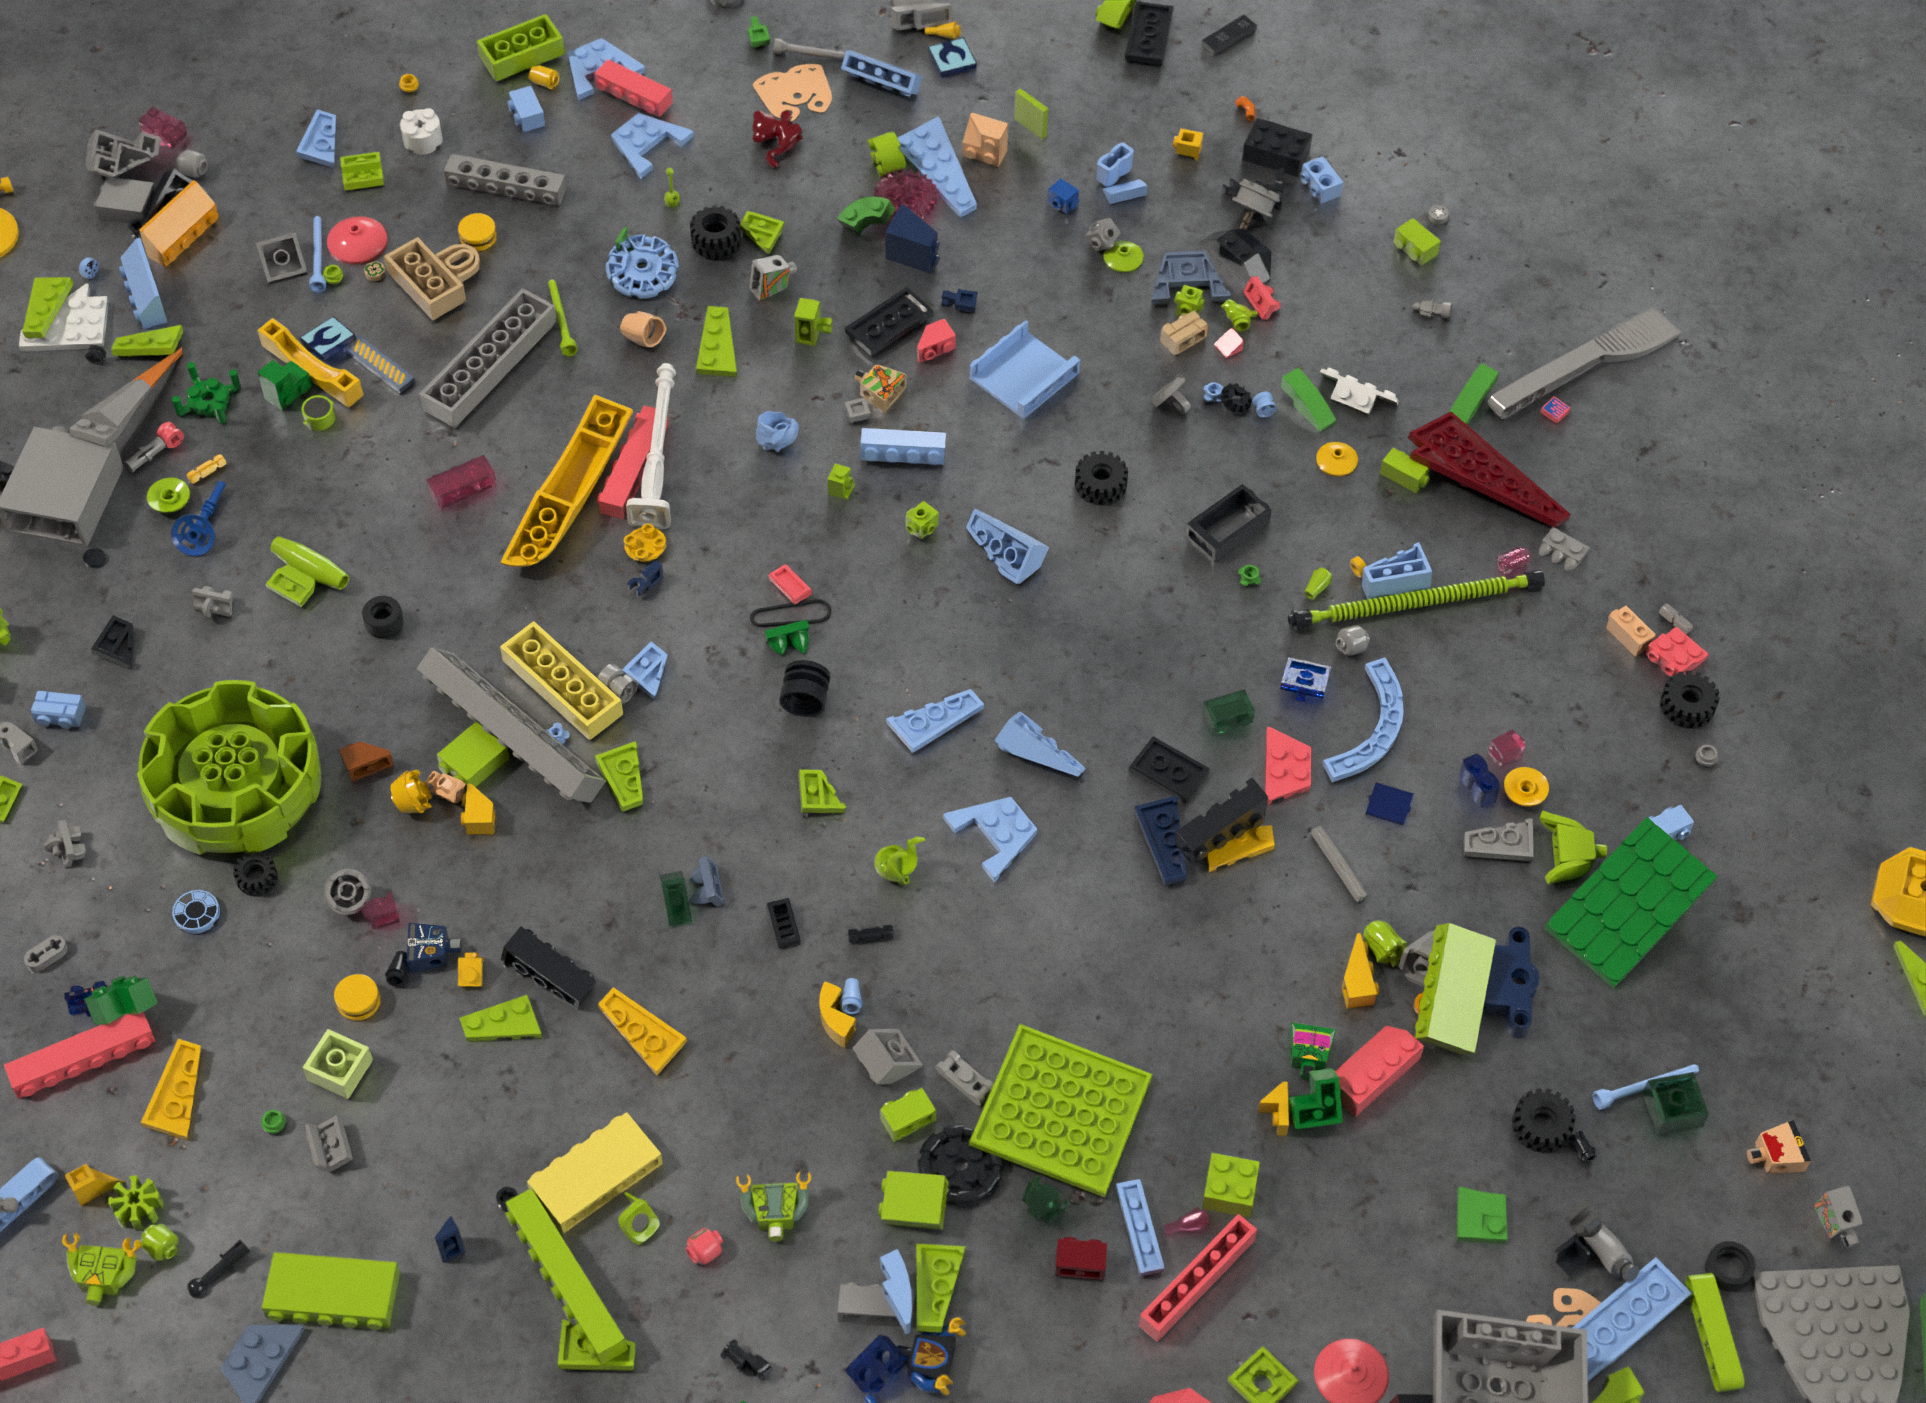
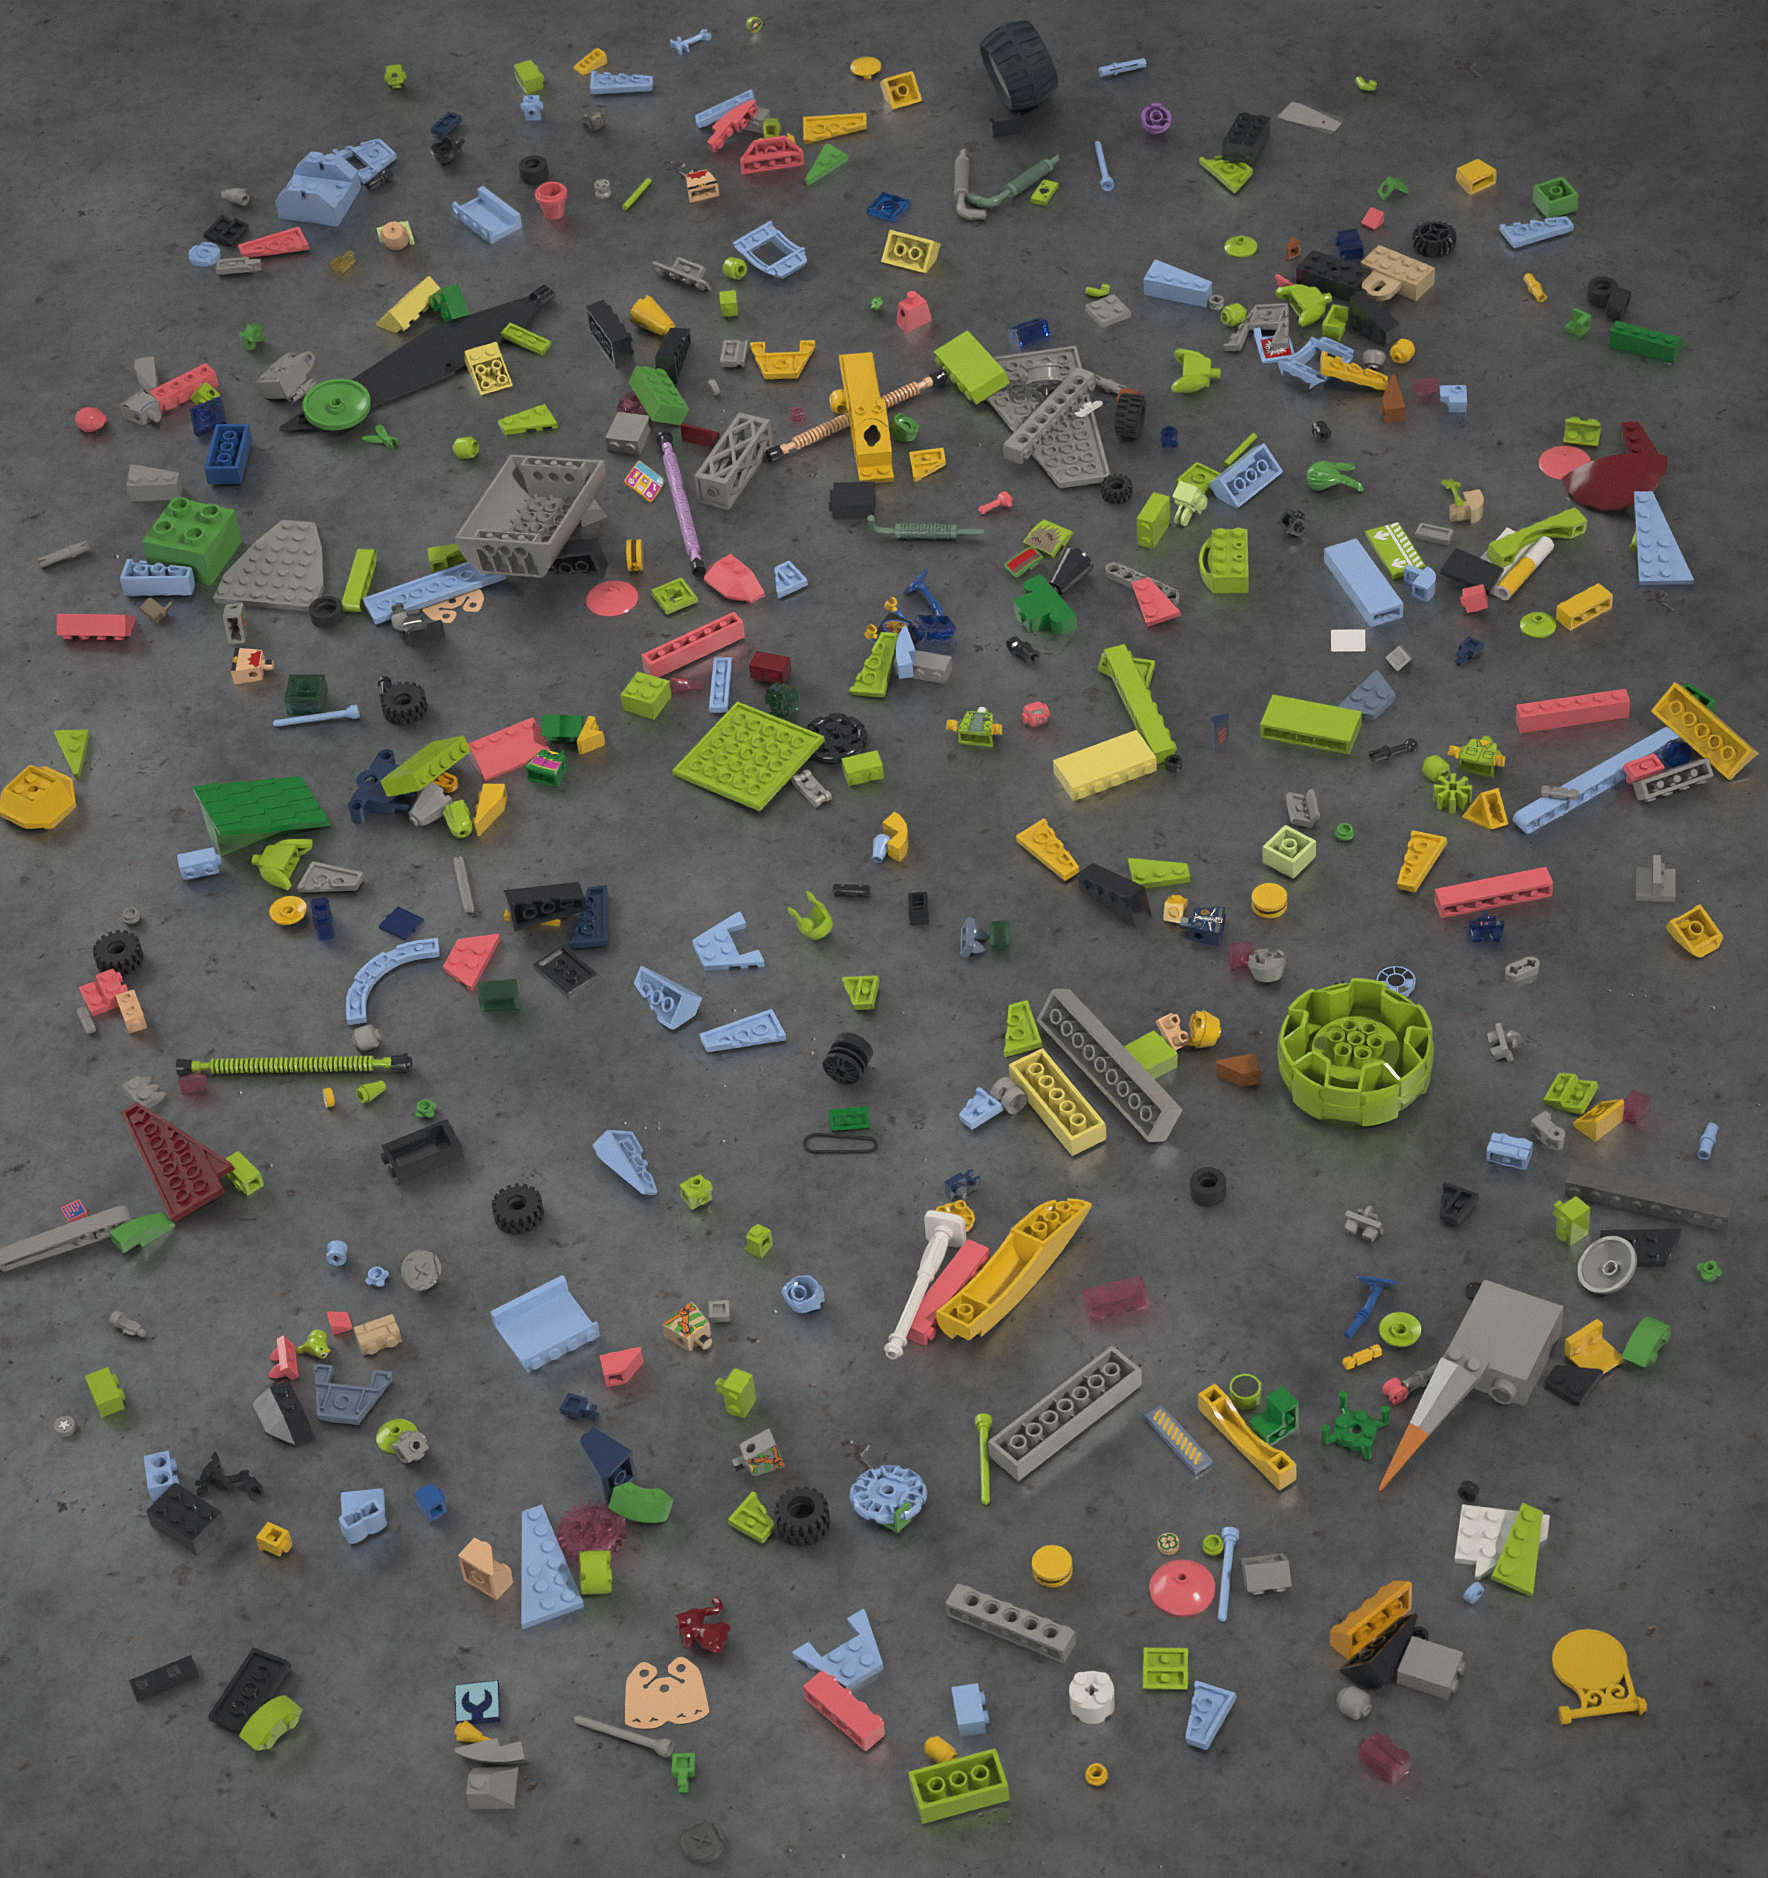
camera: 160 degrees left, 10 degrees down
green brick [84,976,158,1025] -> none
light grey brick [86,130,161,178] -> none
lime wing [111,325,183,356] -> none
light blue slope [119,238,168,329] -> none
lime plate [265,537,349,608] -> none
tile [300,316,357,361] -> none
tan brick [384,237,480,321] -> none
black cone [385,951,409,987] -> none
yellow slope [461,784,496,835] -> none
light blue plate [546,723,570,744] -> none
light blue wing [568,38,645,100] -> none
lime piece [618,1192,659,1245] -> none
light nougat helmet [620,311,667,347] -> none
lime hinge [664,168,680,208] -> none
lime wing [696,306,737,377] -> none
coral tile [768,564,812,605] -> none
light blue brick [841,50,923,97] -> none
black plate [845,287,933,357] -> none
light grey slope [853,1029,923,1085] -> none
light blue brick [860,428,946,465] -> none
lime brick [878,1171,949,1230] -> none
lime tile [1014,88,1048,139] -> none
lime brick [1174,285,1205,316] -> none
black gear [1220,383,1253,414] -> none
light grey wheel [1232,179,1280,230] -> none
orange arm [1235,96,1255,122] -> none
clear blue hinge [1280,657,1331,702] -> none
bright green slope [1281,367,1336,432] -> none
yellow dish [1316,442,1358,477] -> none
white bracket [1320,368,1399,415] -> none
light blue wedge [1362,542,1432,599] -> none
bright green plate [1457,1187,1507,1244] -> none
clear pink brick [1488,729,1526,768] -> none

